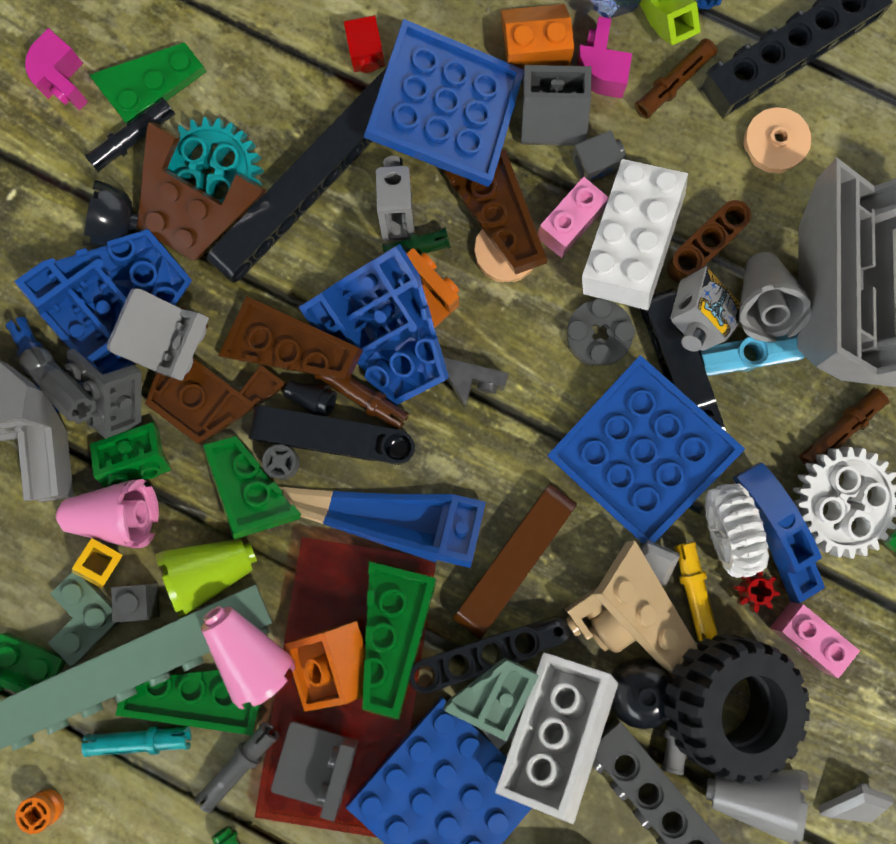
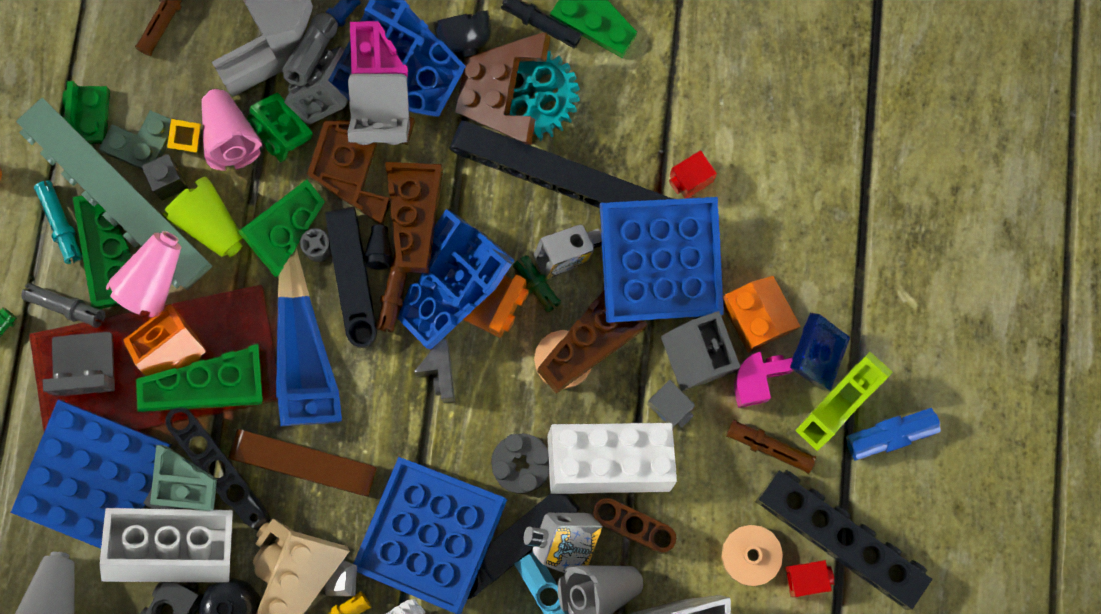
camera: 65 degrees right, 5 degrees down
bright pink brick [538,177,609,258] -> none
none -> dark pink wing [350,21,408,78]
none -> red brick [785,560,834,597]

